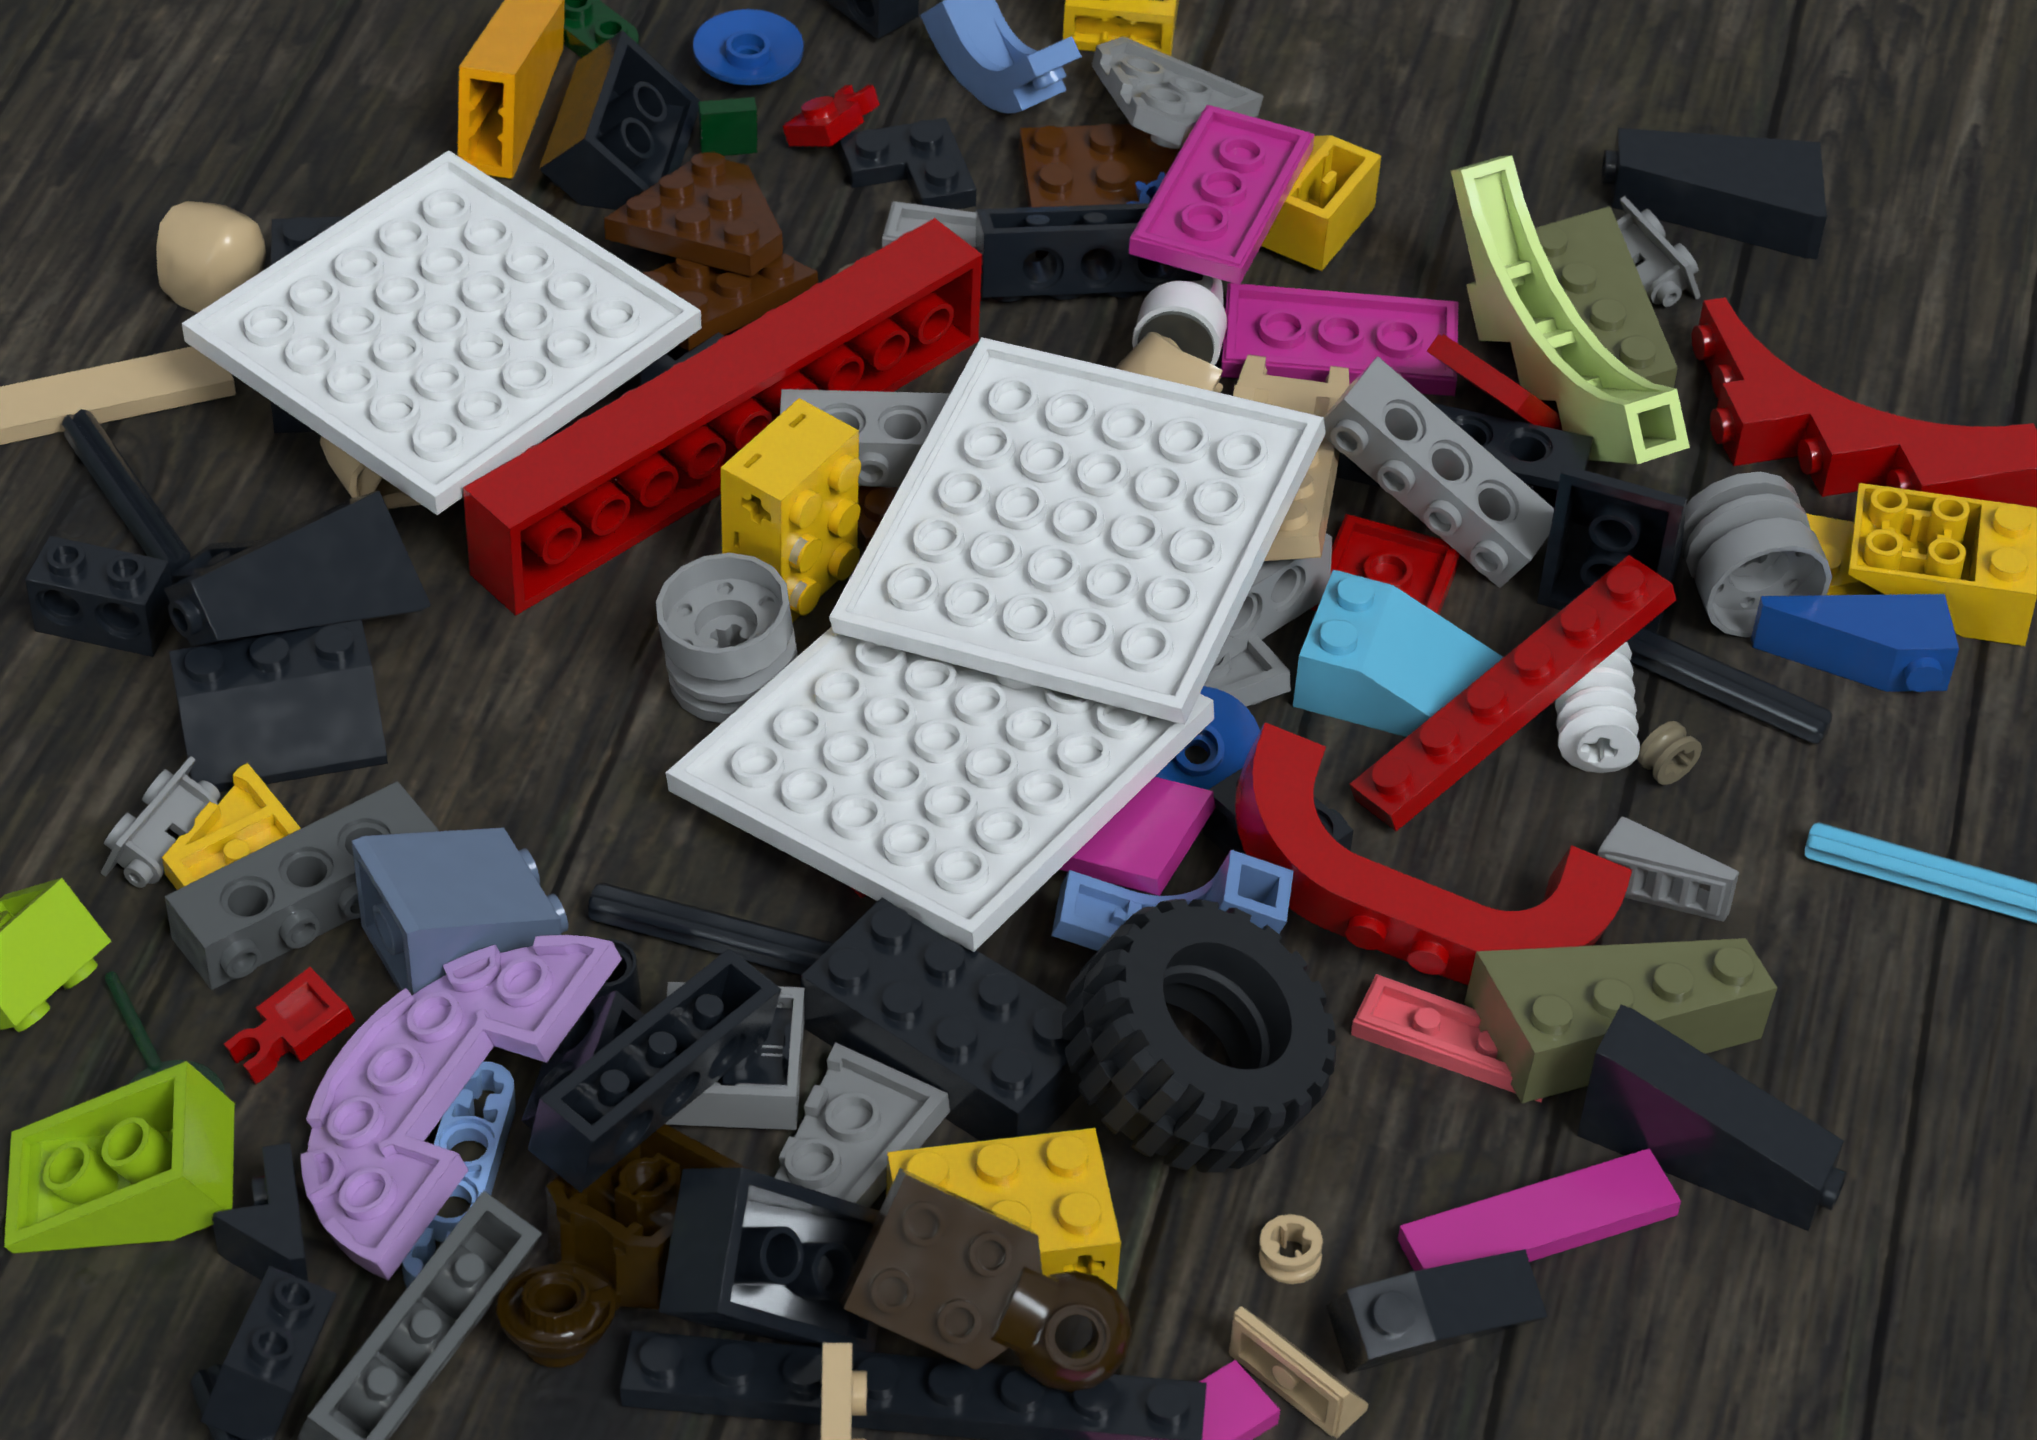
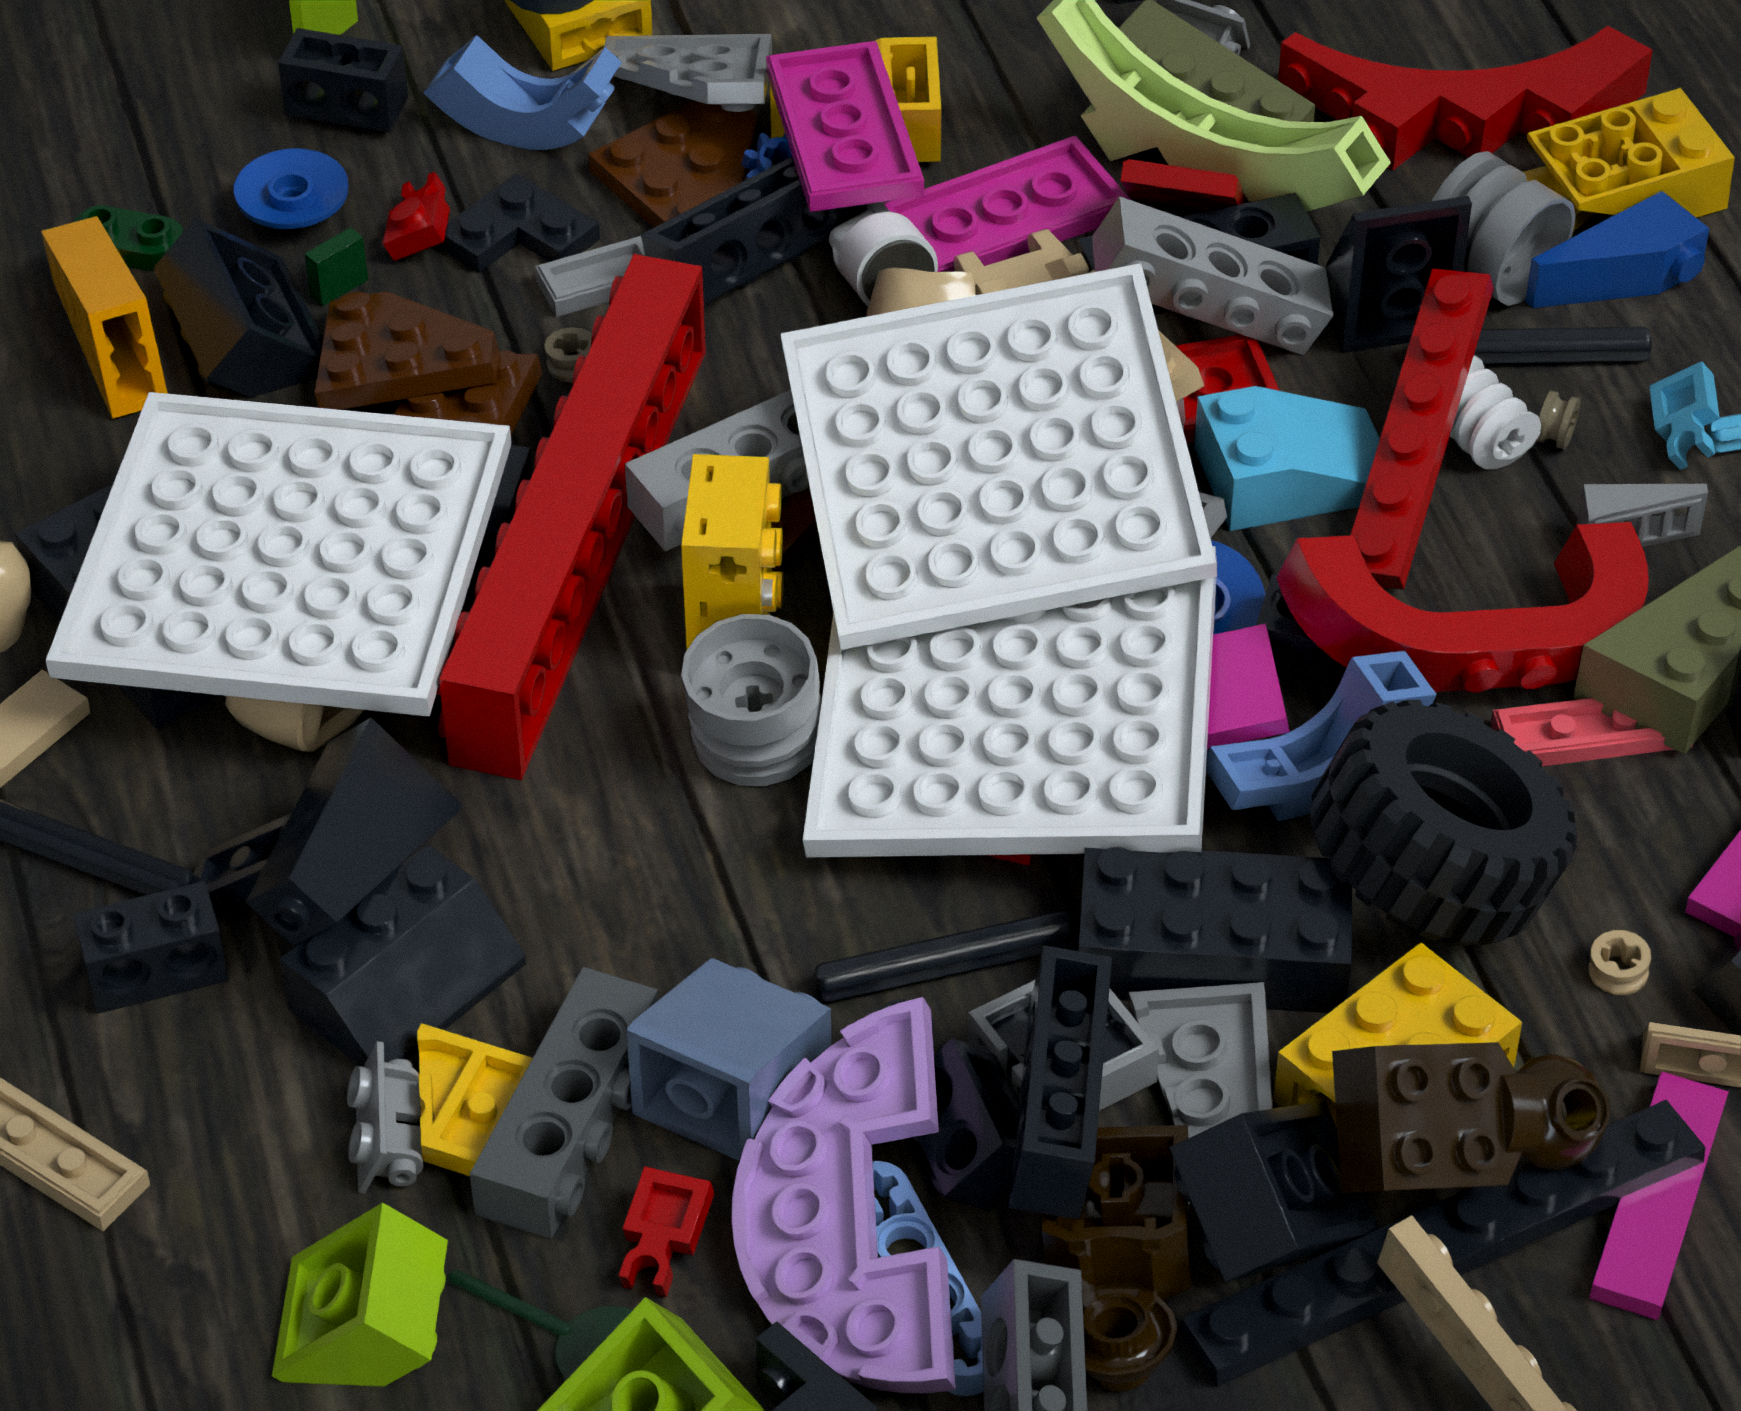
camera: 30 degrees left, 0 degrees up
none -> medium azure plate [1649,361,1720,470]

